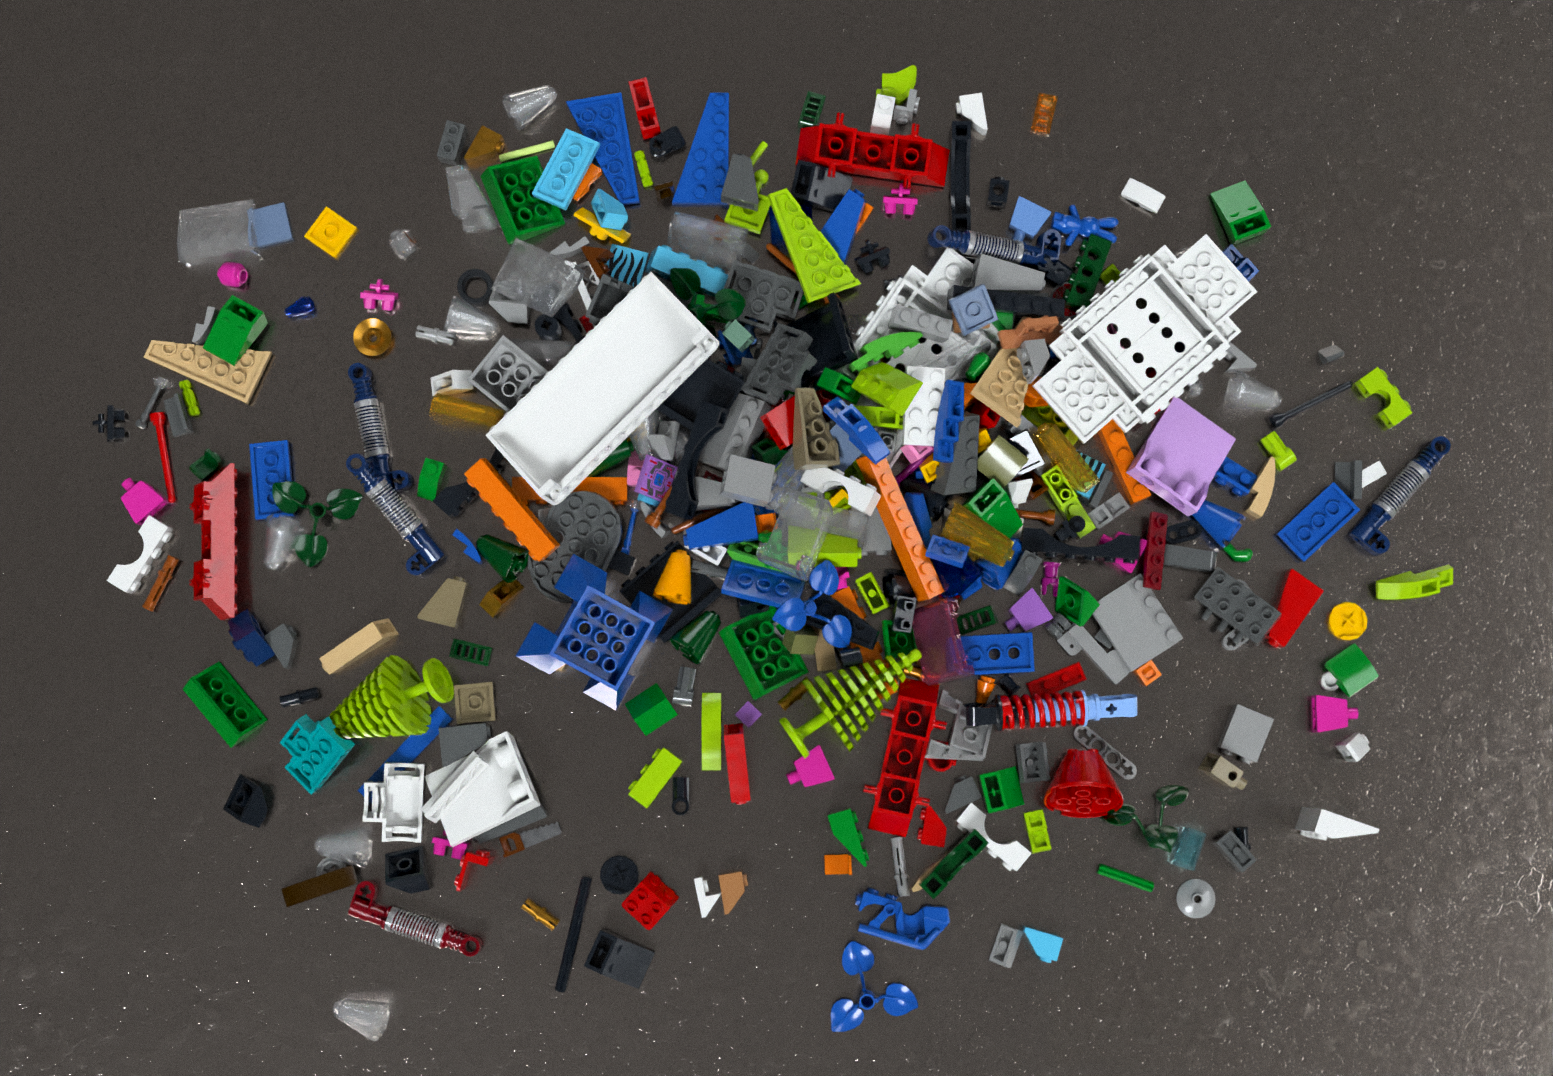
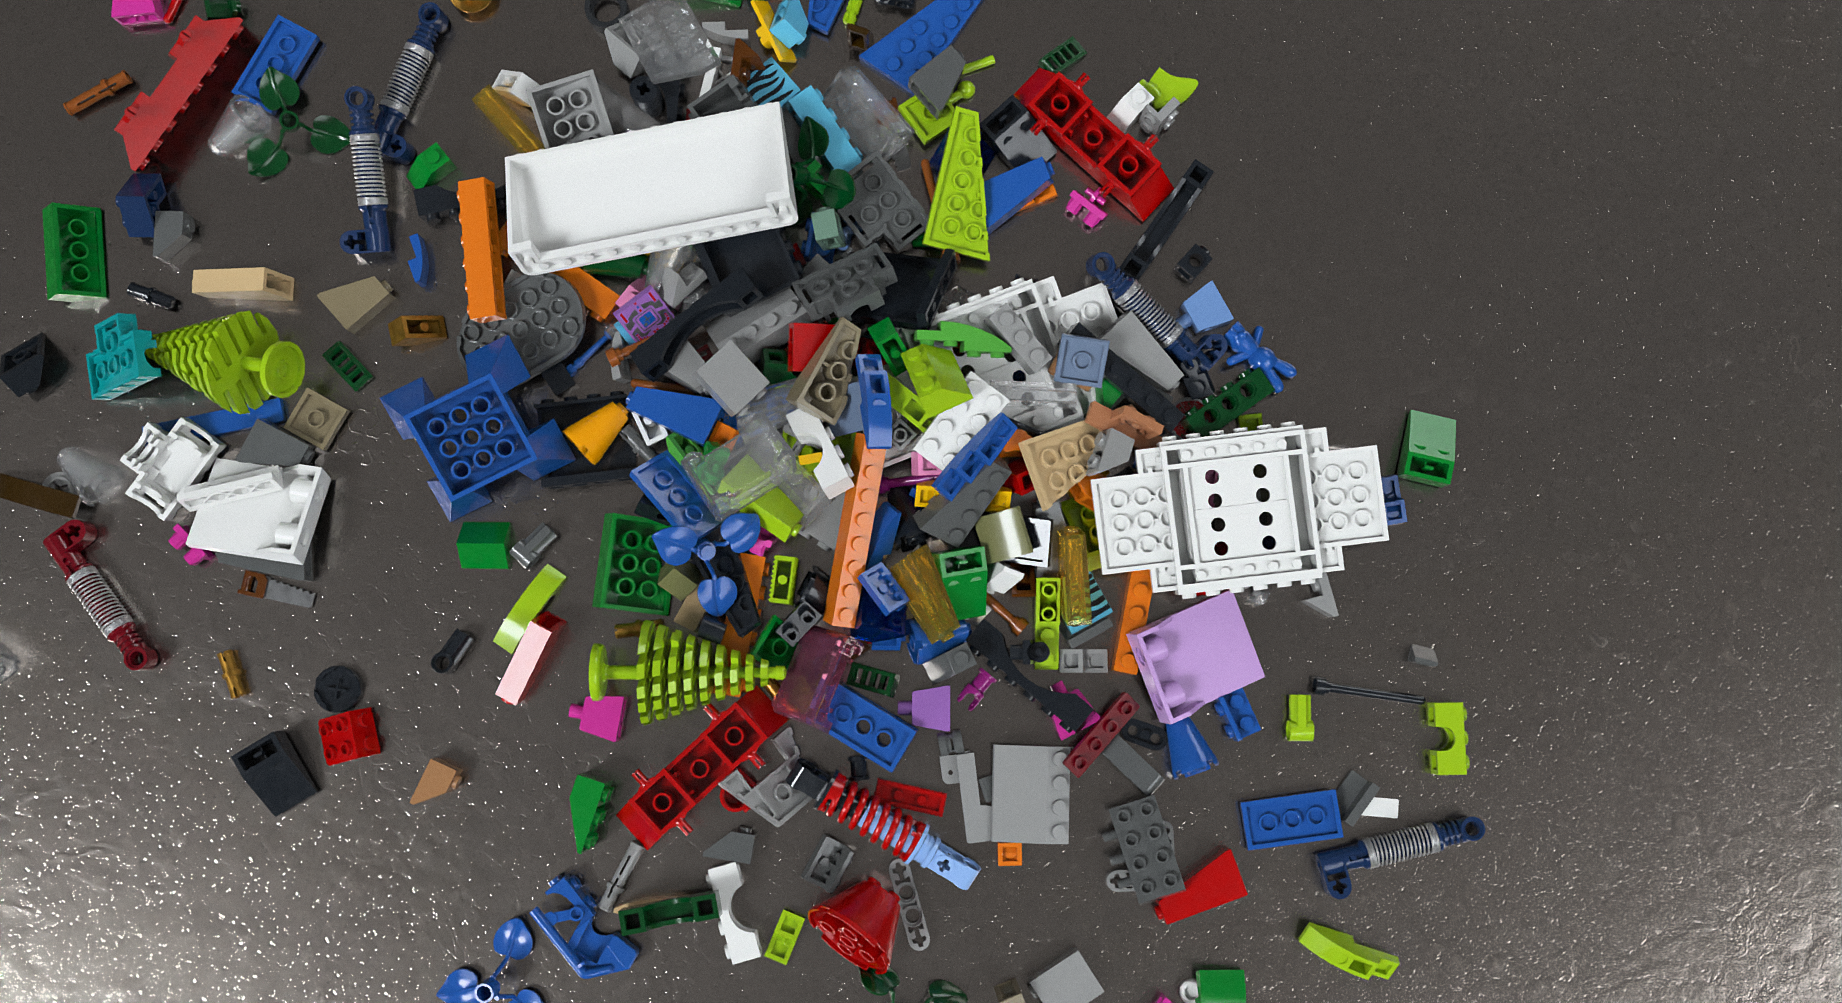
camera: 30 degrees right, 0 degrees up
white arch [107,515,173,594] -> none
black slope [385,846,430,894] -> none
light grey pin [416,325,456,345] -> none
clear cone [443,296,497,336] -> none
red bracket [454,849,494,892] -> none
dark green cone [476,534,529,583] -> none
black axle [555,876,592,992] -> none
lime brick [628,747,683,808] -> none
dark green cone [670,610,721,664] -> none
white slope [694,876,721,918] -> none
medium lavender tile [735,701,762,728] -> none
orange bracket [824,854,852,875] -> none
black hips [854,239,891,273] -> none
red slope [917,805,947,848] -> none
white slope [955,93,988,135] -> none
green cone [965,352,991,381] -> none
orange cone [975,674,996,703] -> none
green slope [978,766,1024,813] -> none
clear orange slope [1031,93,1058,134] -> none
green slope [1055,576,1100,627] -> none
white slope [1121,178,1166,213] -> none
green arm [1223,543,1253,562] -> none
clear cone [1225,371,1281,410] -> none
tan slope [1245,456,1275,519] -> none
yellow tile [1327,602,1367,641] -> none

